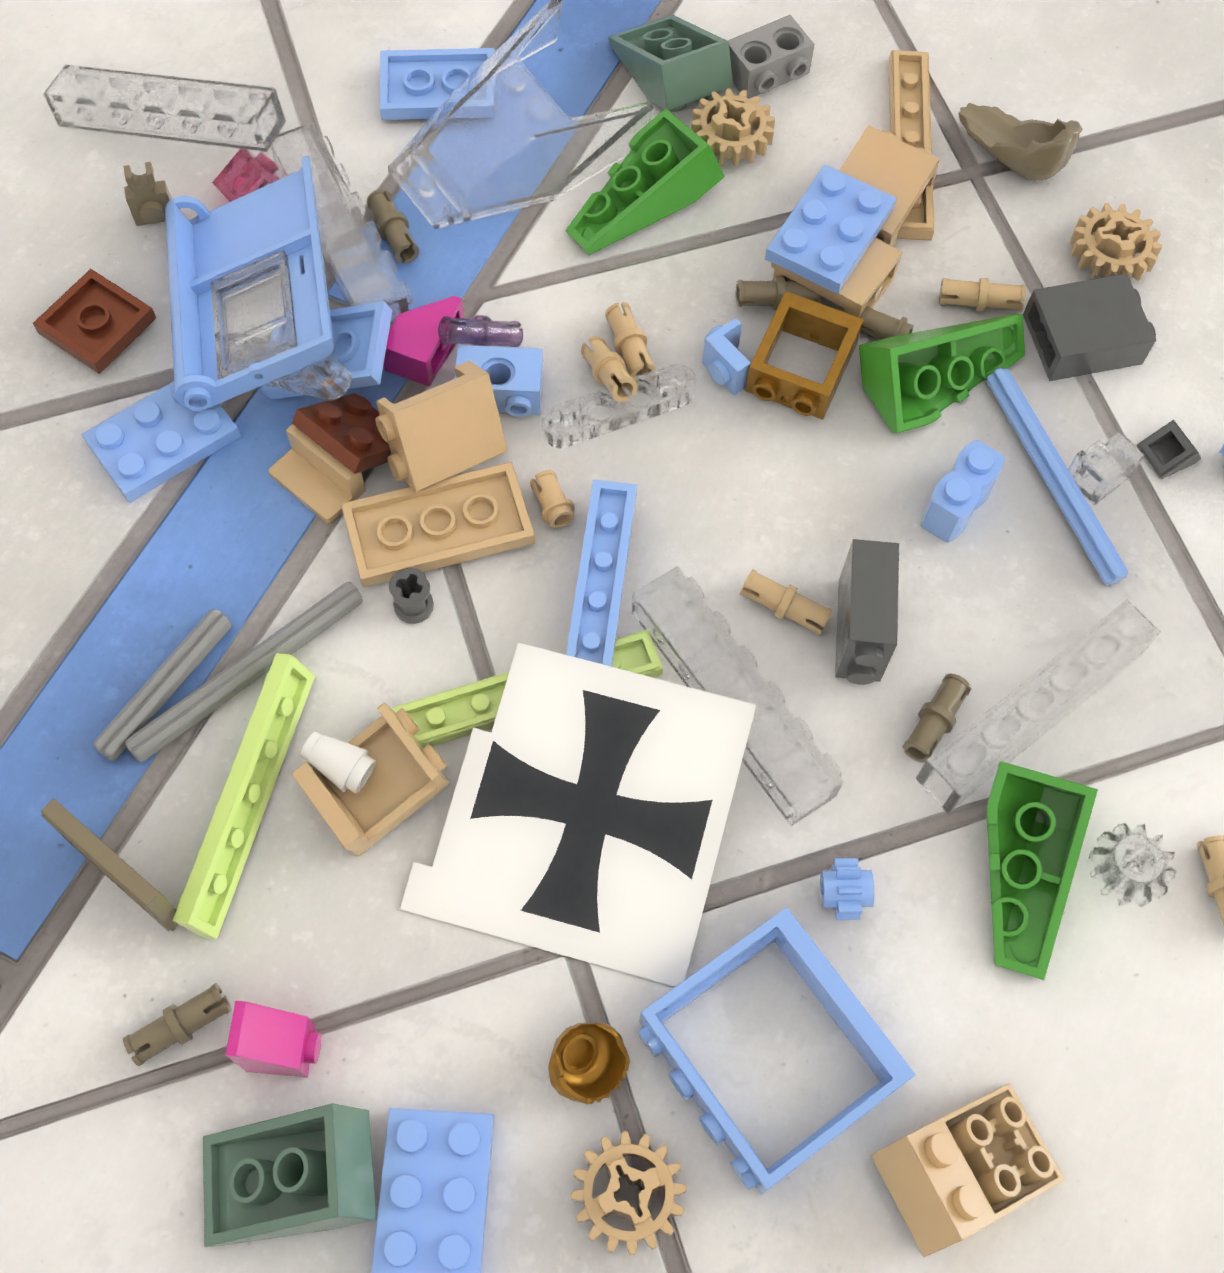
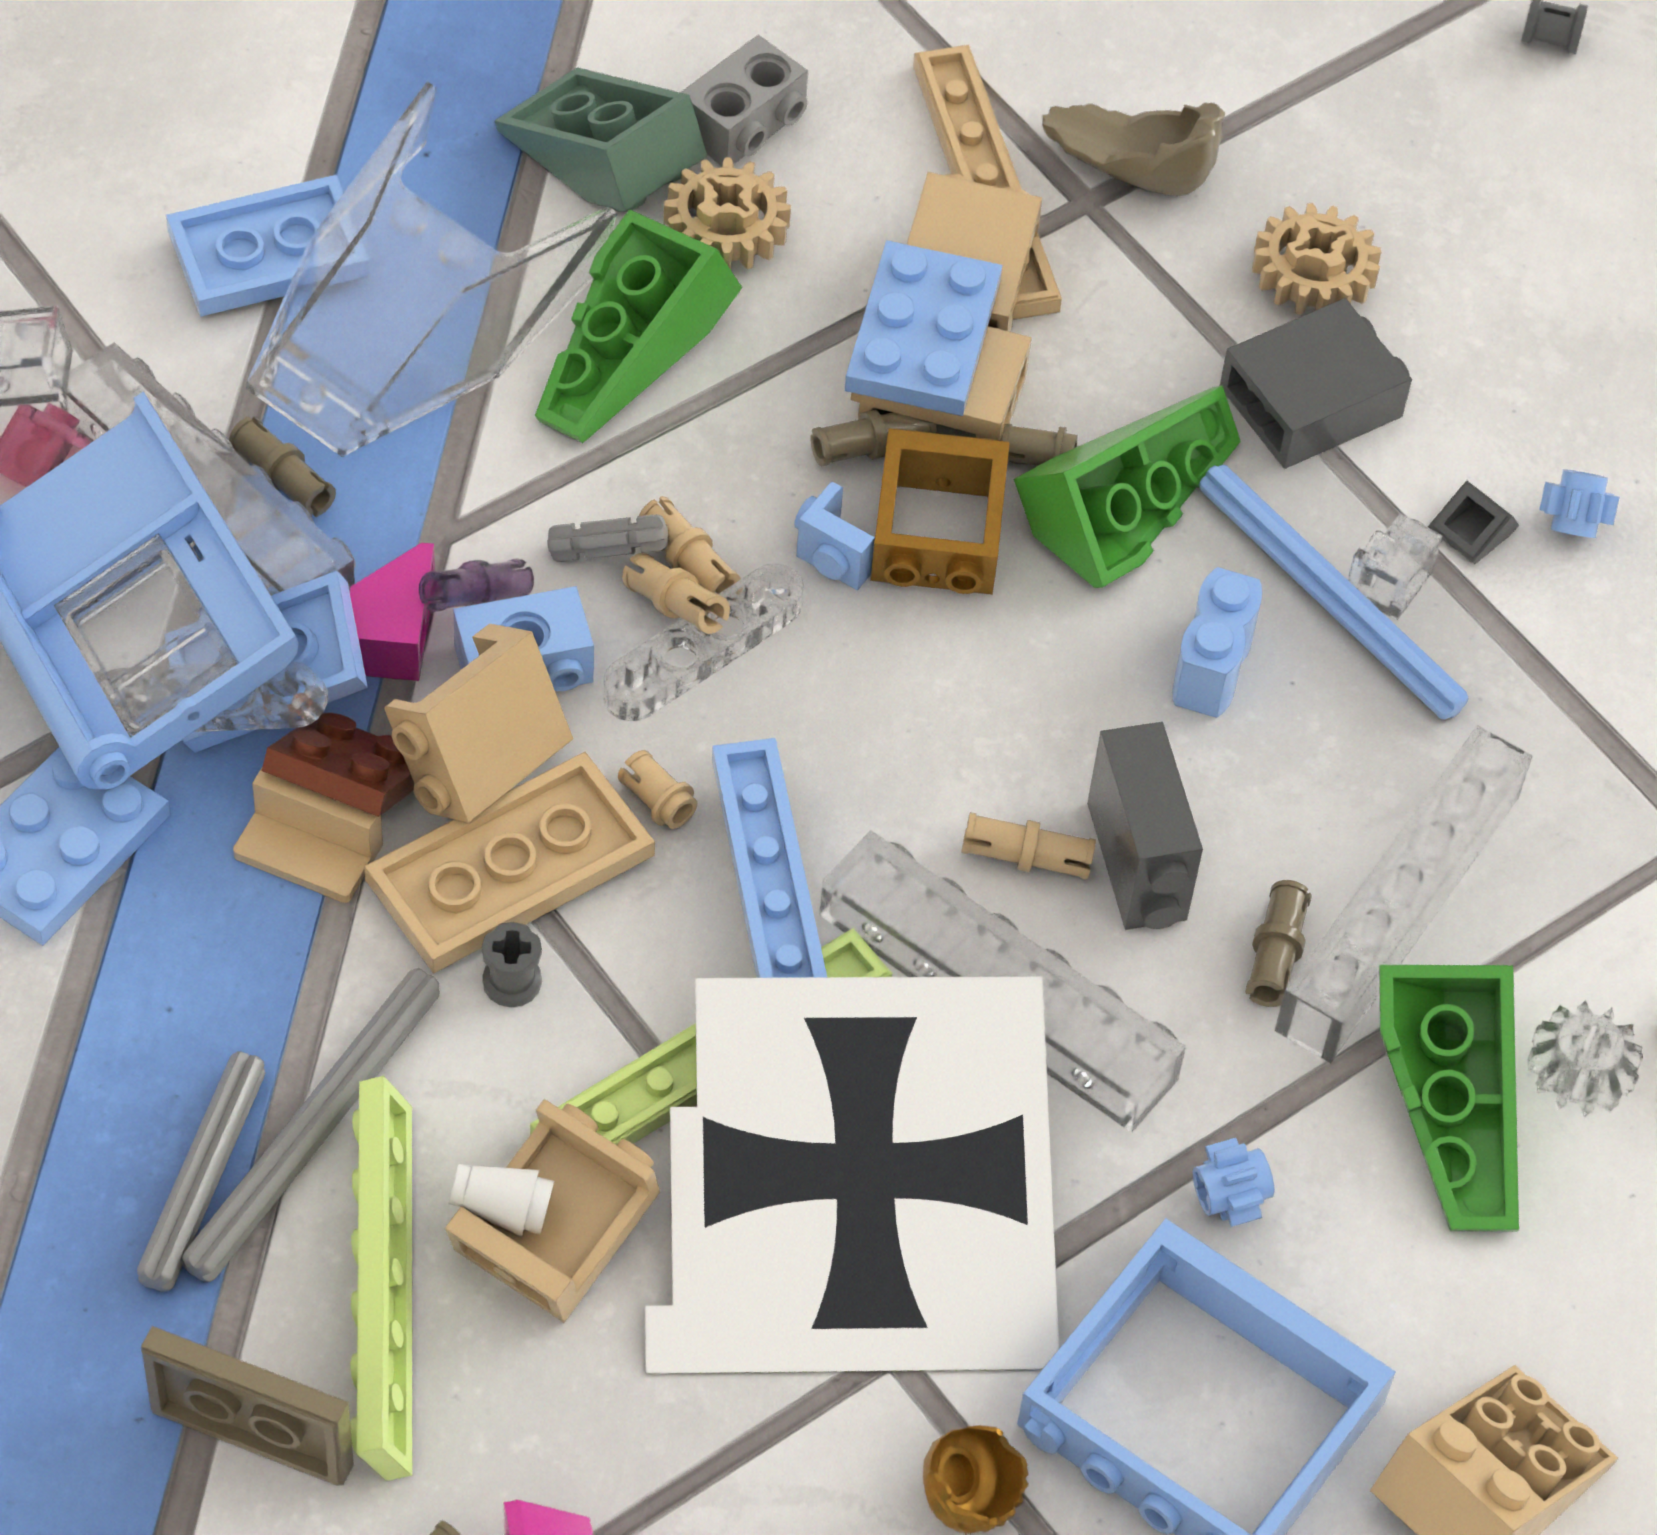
camera: 20 degrees left, 10 degrees down
tan pin [939,278,1026,312] -> none
none -> light grey axle [547,514,668,562]

